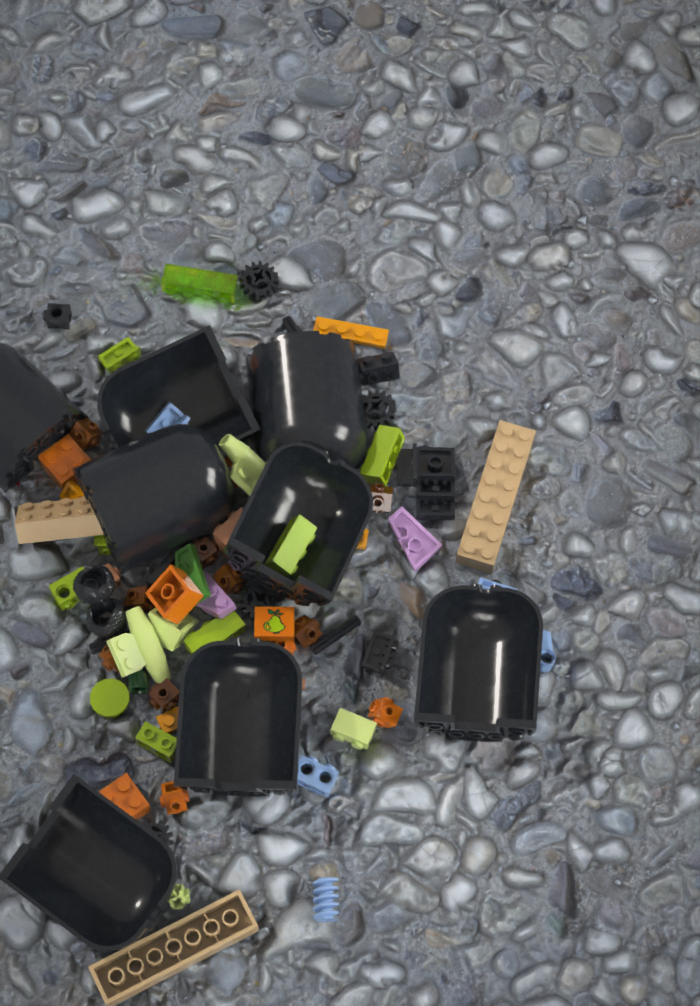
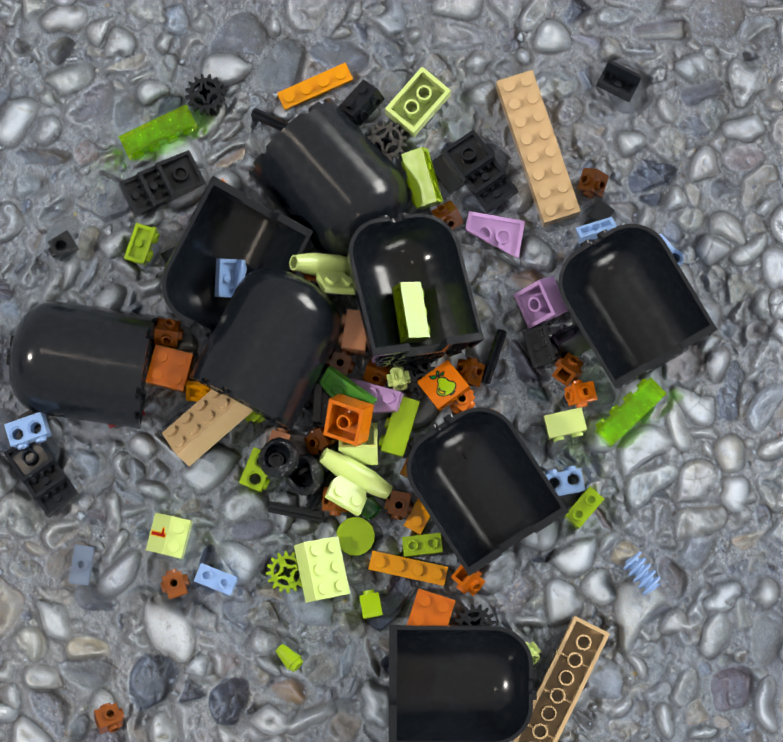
camera: 30 degrees left, 15 degrees up
none -> black slope [118,150,206,217]
none -> lime gear [266,551,302,594]
none -> black axle [267,501,324,523]
none -> yellowish green brick [294,536,350,603]
none -> lime slope [359,589,383,619]
none -> light orange plate [368,550,448,586]
none -> yellowish green brick [385,67,451,138]
none -> yellowish green gear [386,367,411,391]
none -> lavender slope [514,276,569,329]
none -> black panel [551,323,591,358]
none -> dark orange brick [552,352,584,387]
none -> lime brick [563,486,604,530]
none -> reddish brown brick [577,168,609,199]
none -> black tile [588,200,614,221]
none -> clear neon green brick [594,377,667,448]
none -> black bracket [596,60,642,102]

